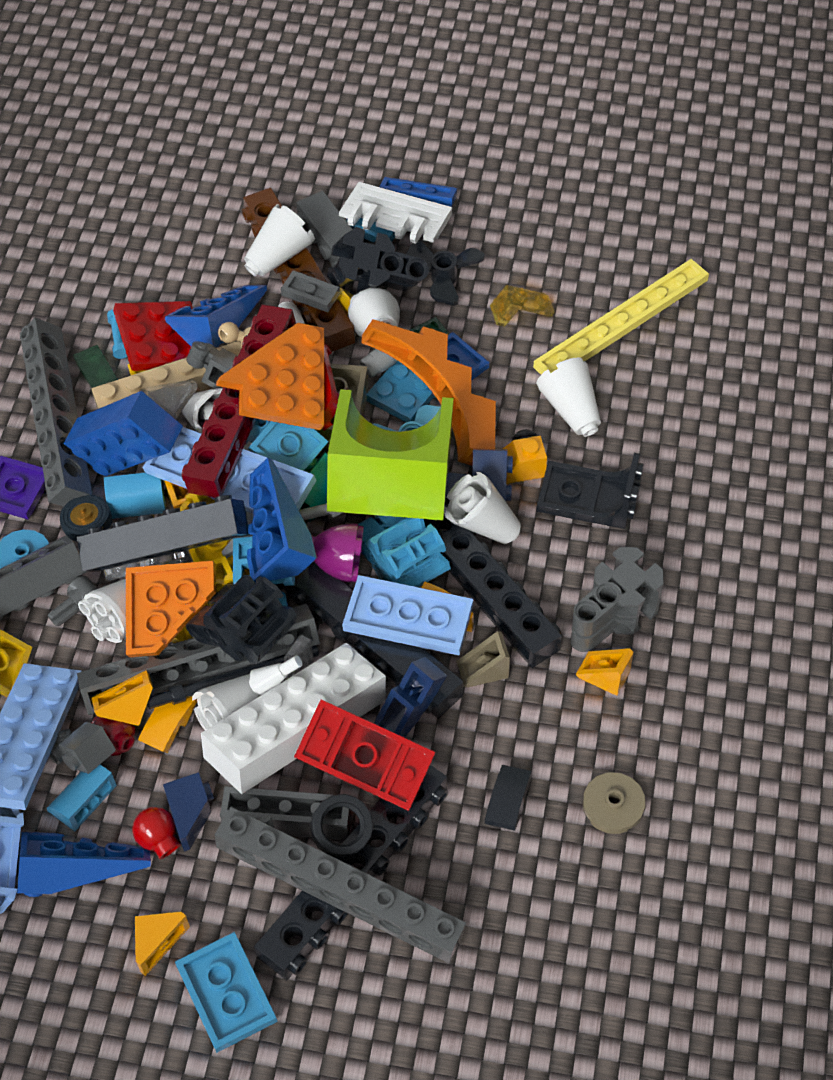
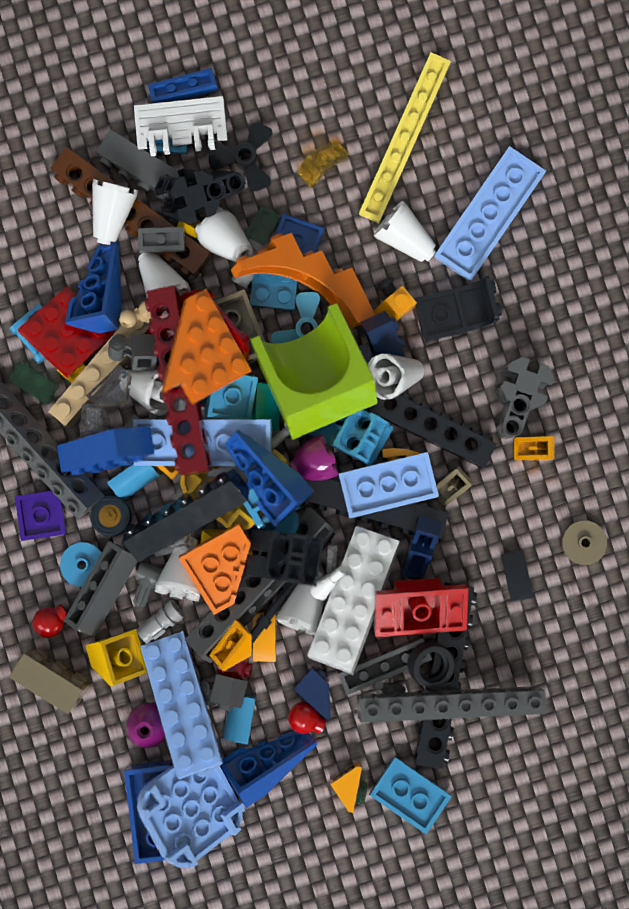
camera: 30 degrees left, 30 degrees up
none -> light grey axle [136,600,184,643]
none -> clear green tile [355,780,367,805]
none -> light blue plate [434,146,546,282]

